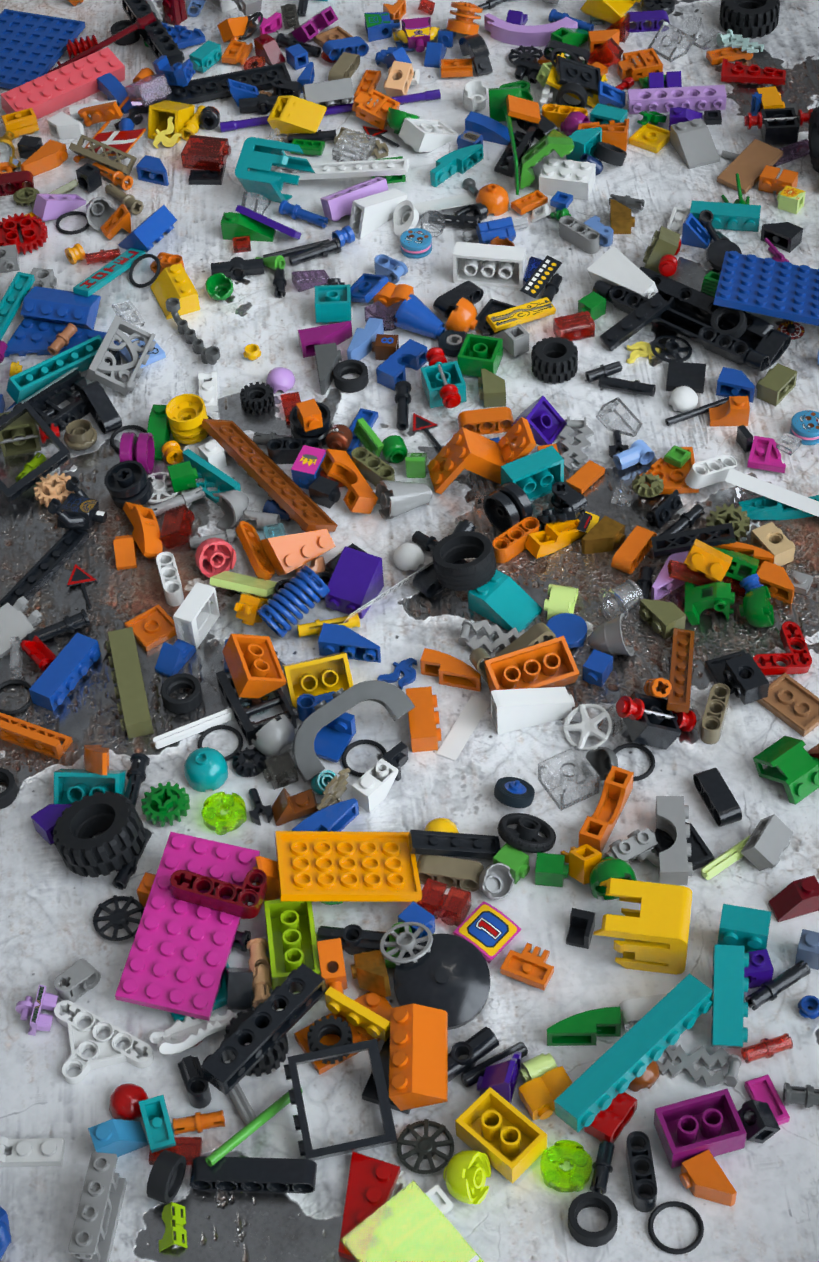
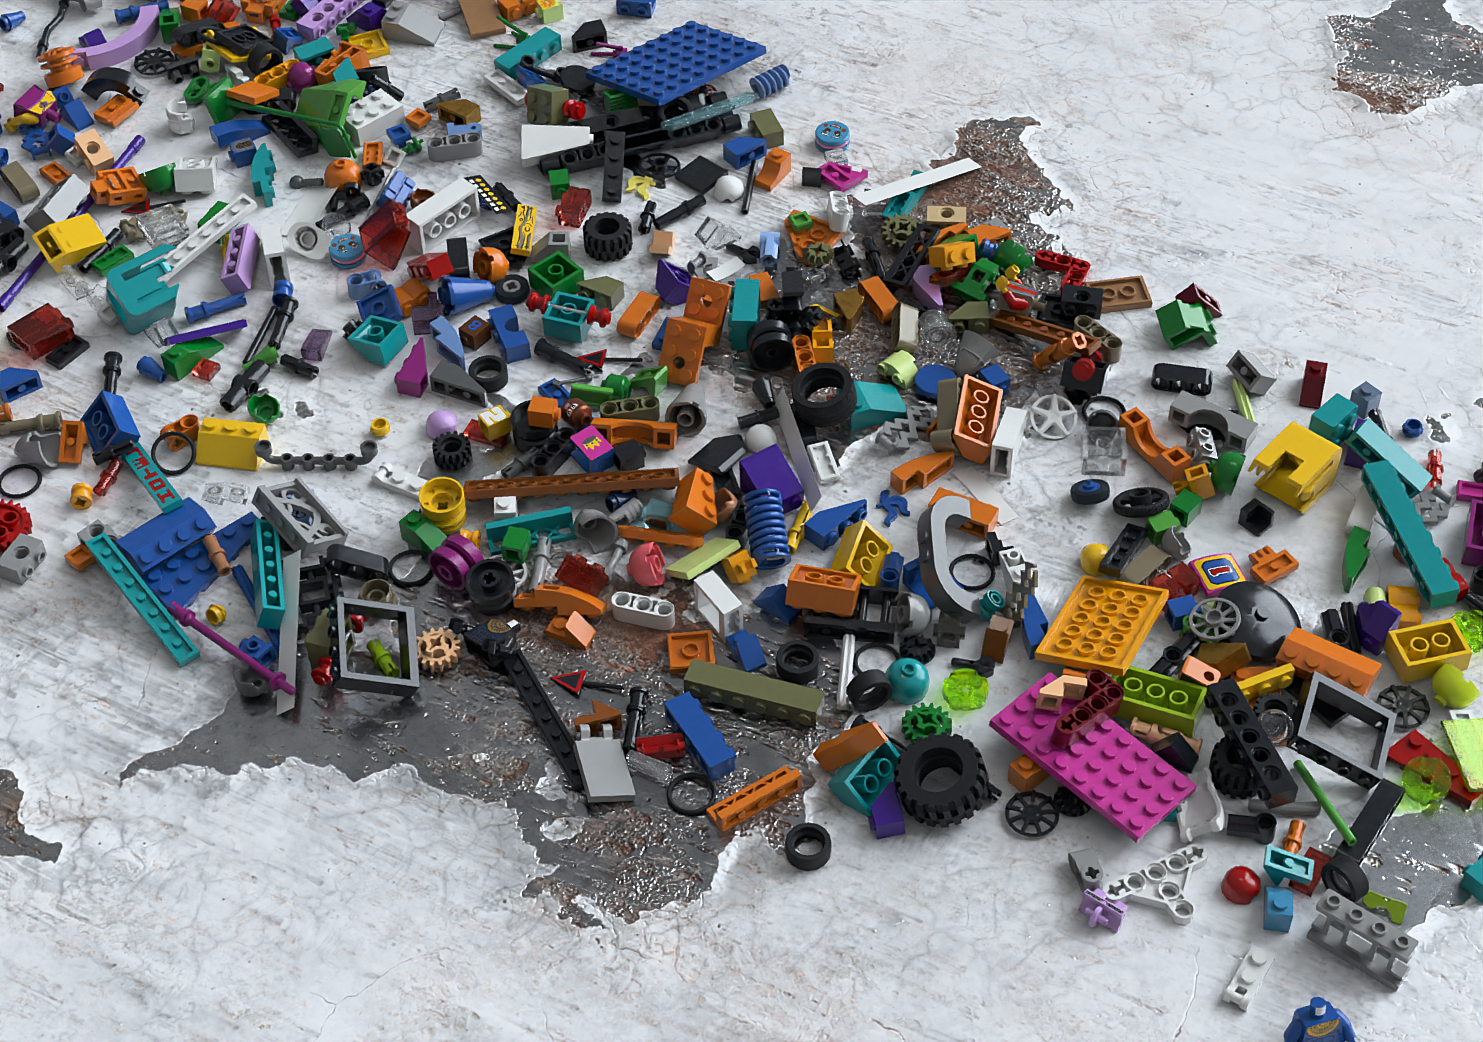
camera: 60 degrees left, 0 degrees up
none -> black axle [92,438,135,466]
none -> black pin [102,351,123,394]
none -> blue cone [136,356,168,383]
none -> clear red slope [358,198,411,271]
none -> black gear [360,163,385,186]
none -> black axle [369,74,404,101]
none -> orange plate [405,108,432,130]
none -> red brick [406,252,454,280]
none -> yellow brick [477,404,512,441]
none -> dark grey hinge [552,375,592,388]
none -> dark orange slope [573,699,622,736]
none -> light nougat slope [649,230,676,255]
none -> clear light blue tile [661,92,760,131]
none -> black tile [688,434,747,475]
none -> white sticker [707,256,745,281]
none -> black slope [781,267,804,297]
none -> white plate [807,441,841,485]
none -> black tyre [846,669,893,712]
none -> dark tan beam [891,302,918,355]
none -> torso [996,264,1047,316]
none -> light nougat slope [1035,675,1087,711]
none -> clear hair [1258,709,1294,745]
none -> clear neon green plate [1402,756,1451,806]

